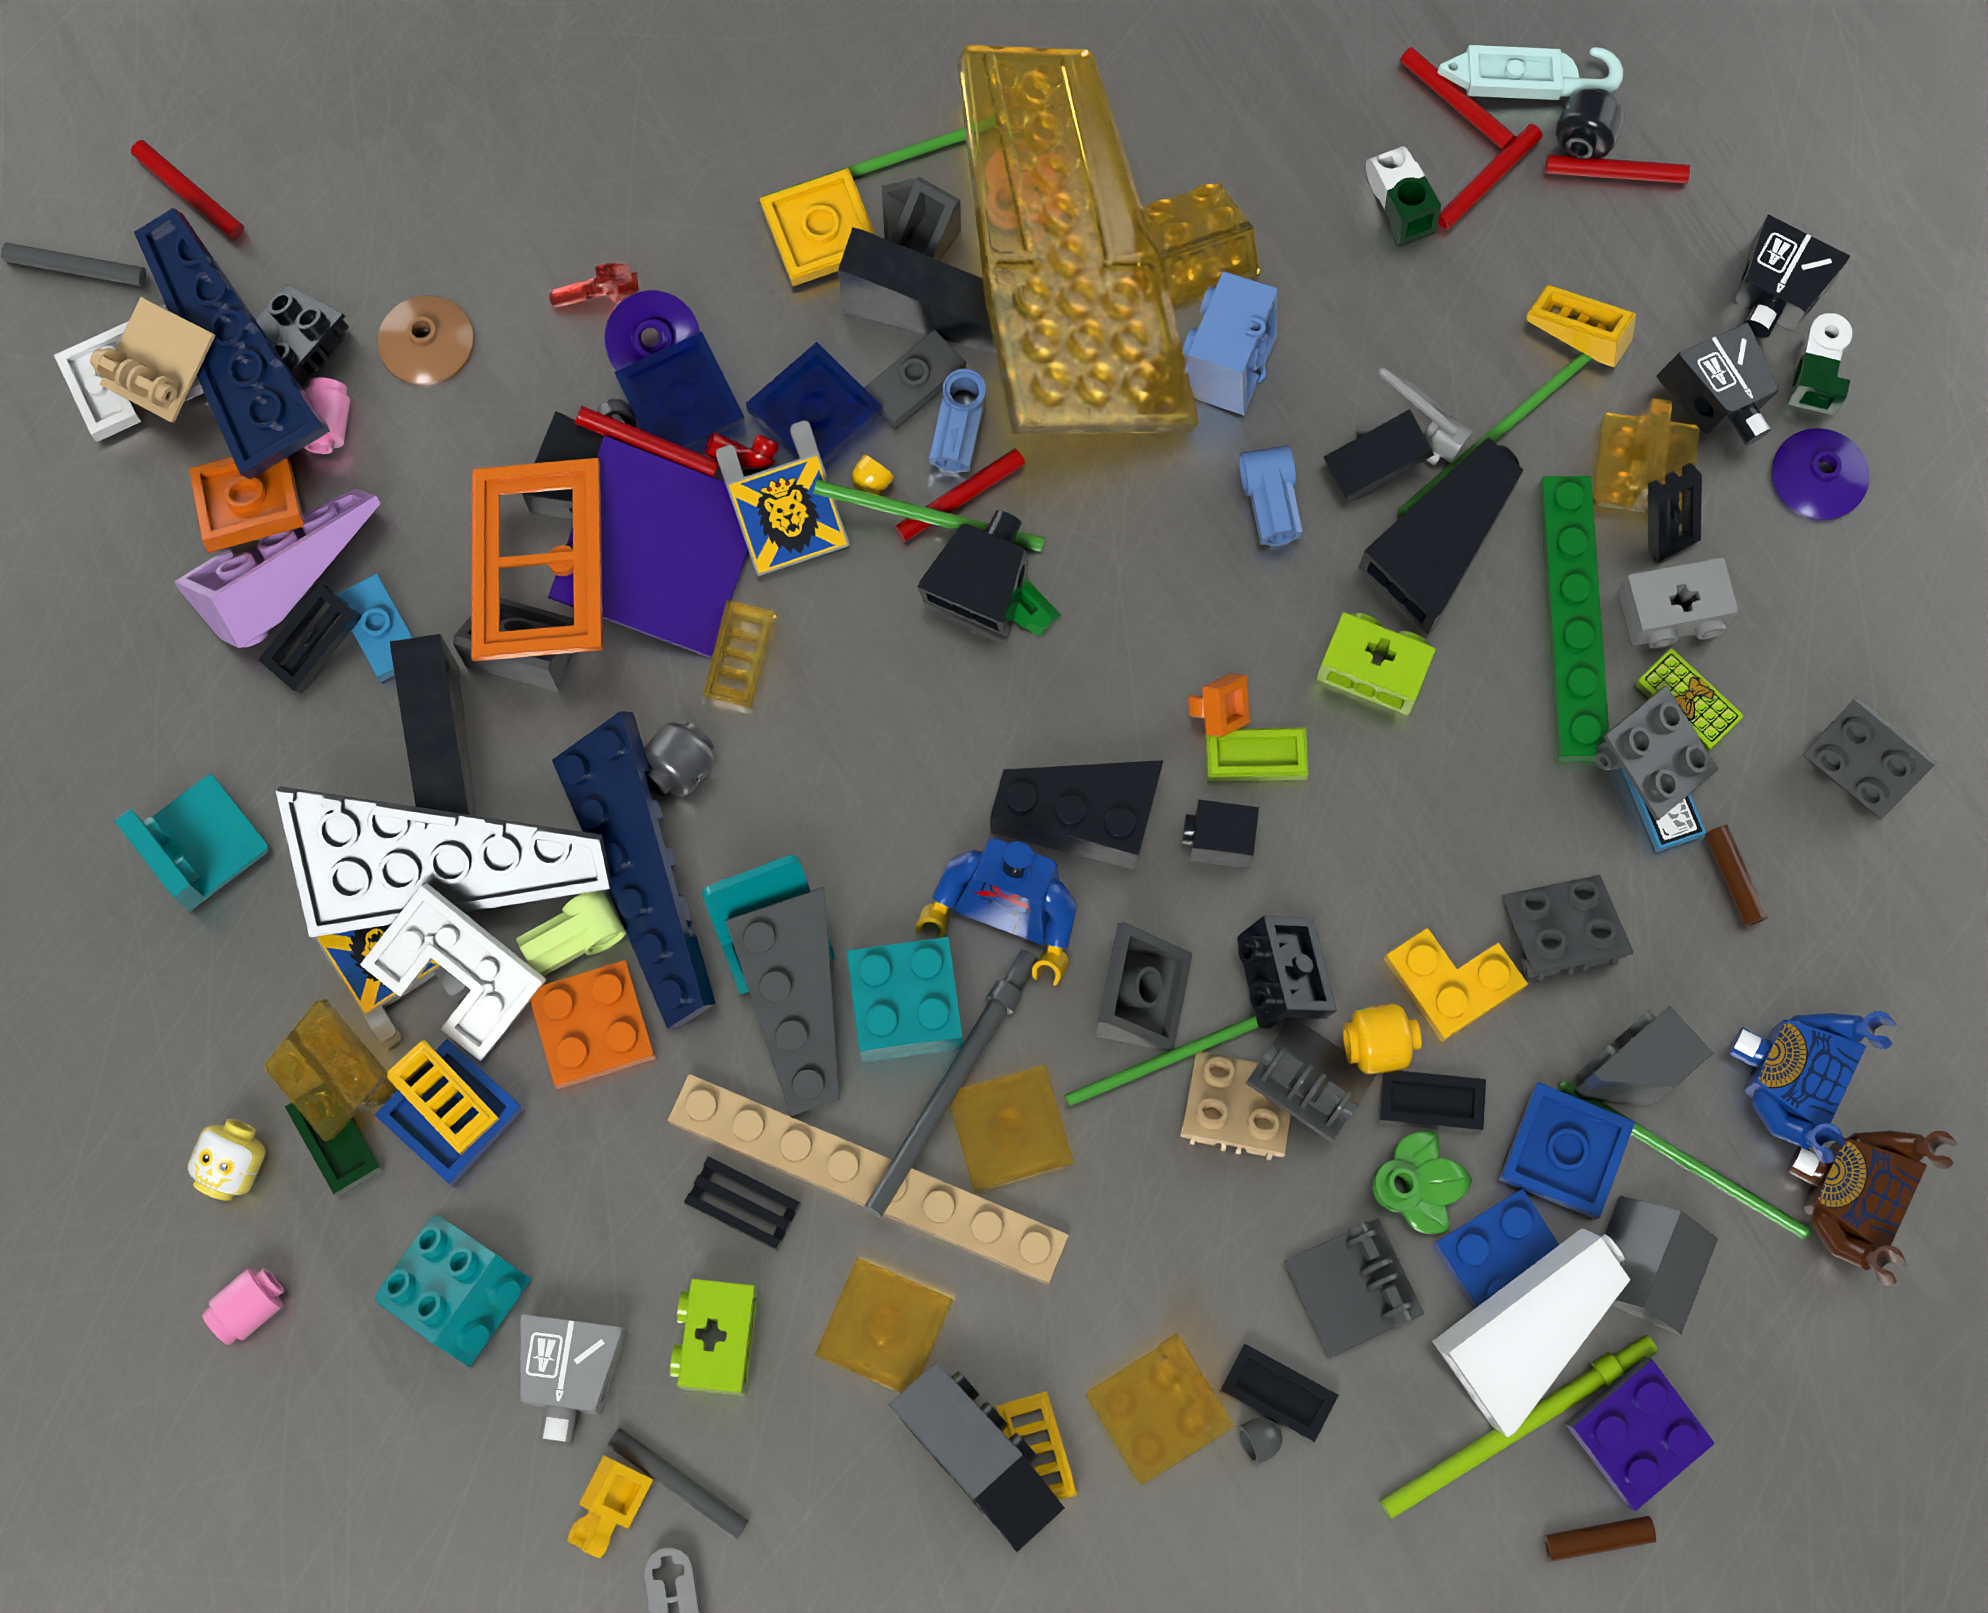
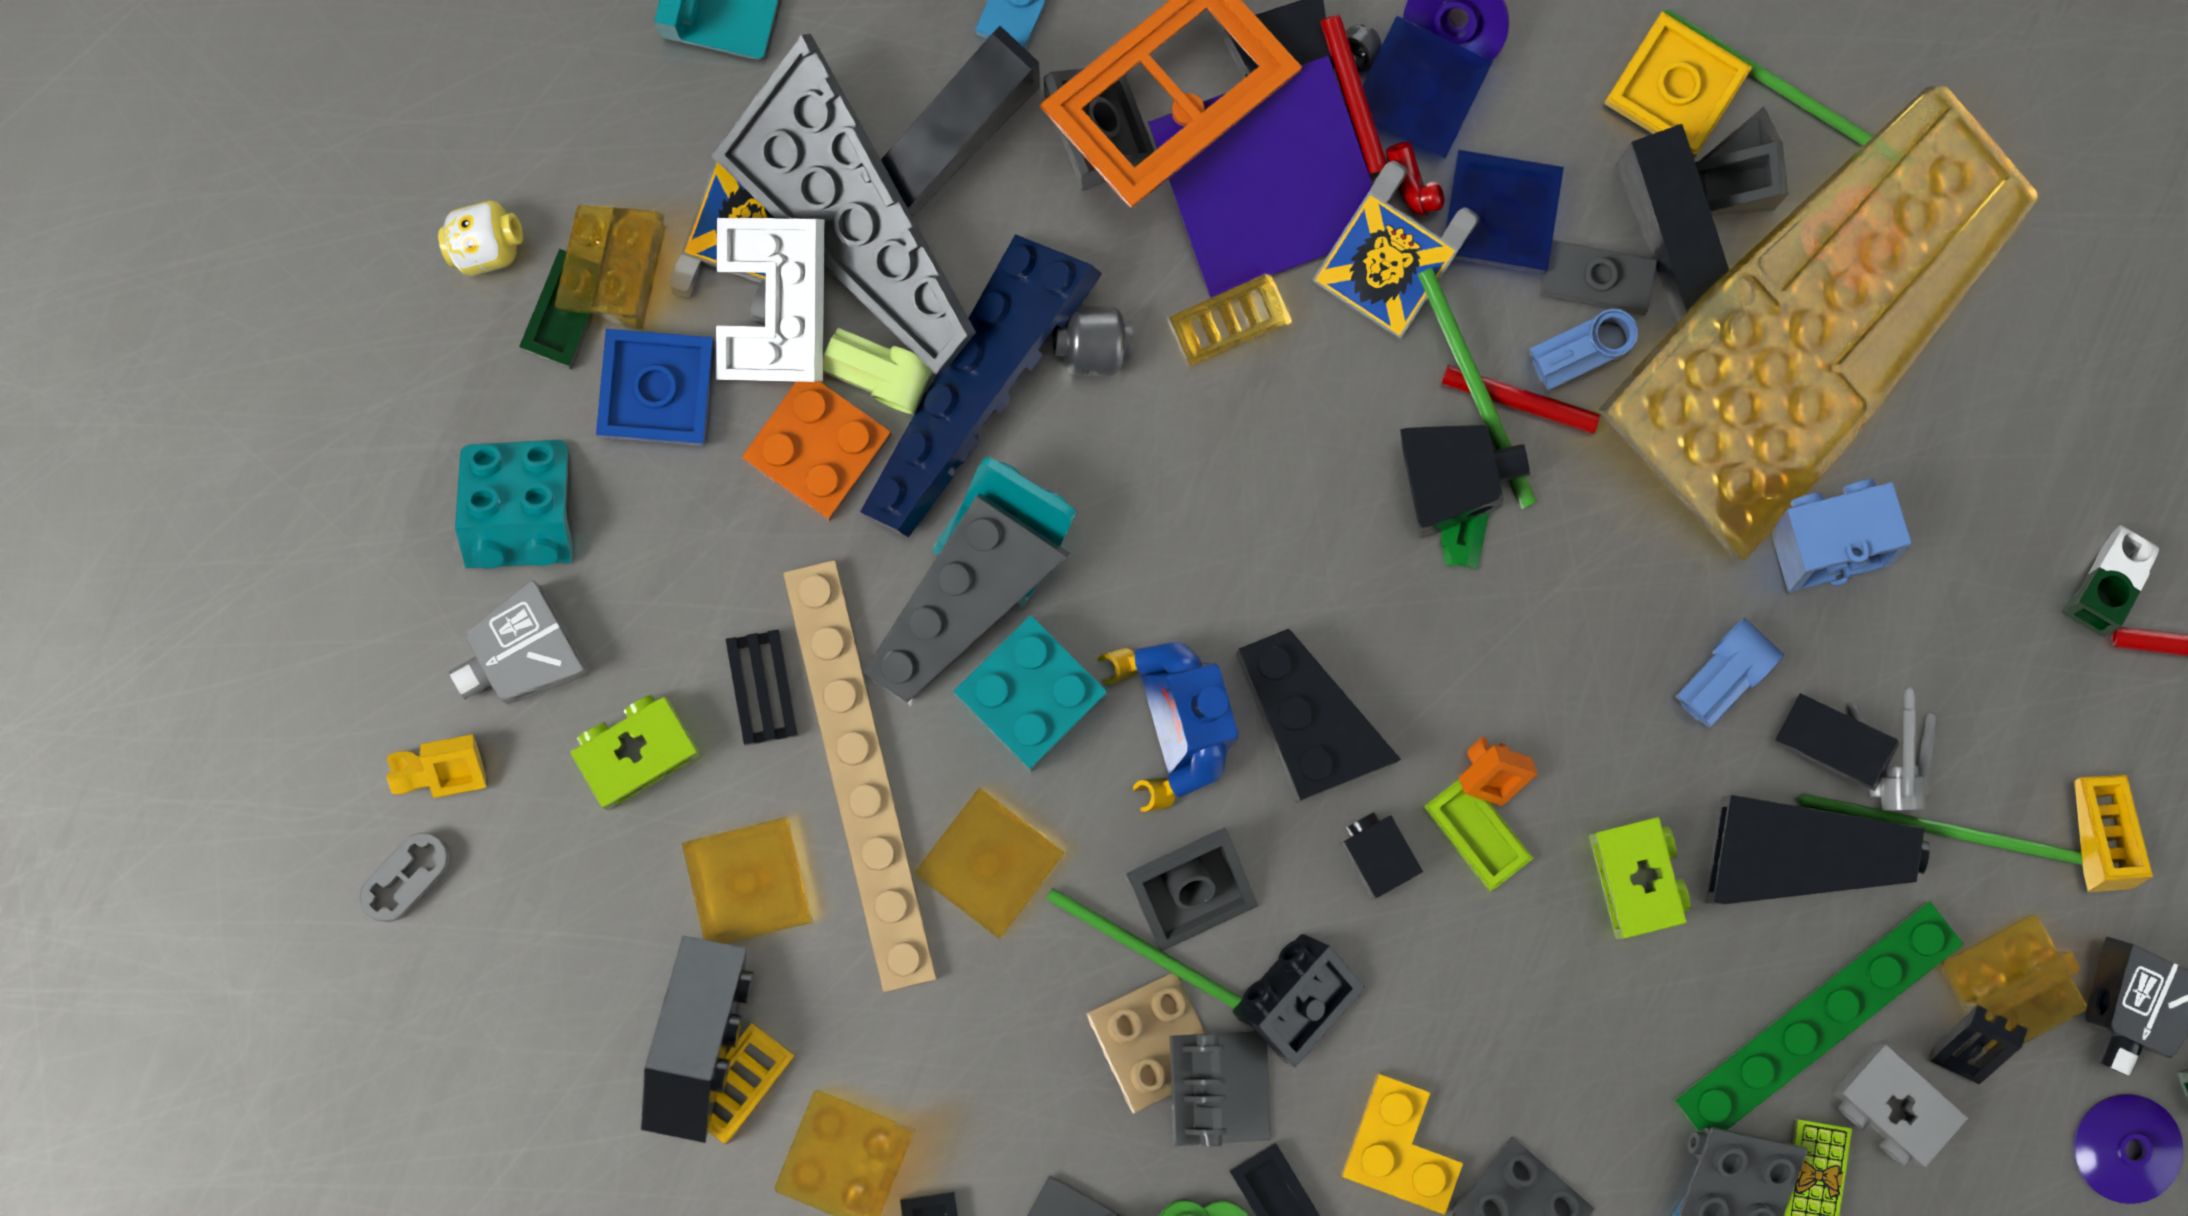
camera: 50 degrees right, 10 degrees up
bright pink brick [202,1267,284,1345] -> none
yellow slope [385,1040,499,1155] -> none
dark grey piece [607,1428,749,1539] -> none
yellow hinge [852,454,895,495] -> none
dark grey bar [864,950,1037,1218] -> none
clear yellow bracket [1133,183,1260,305] -> none
yellow head [1342,1004,1422,1074] -> none

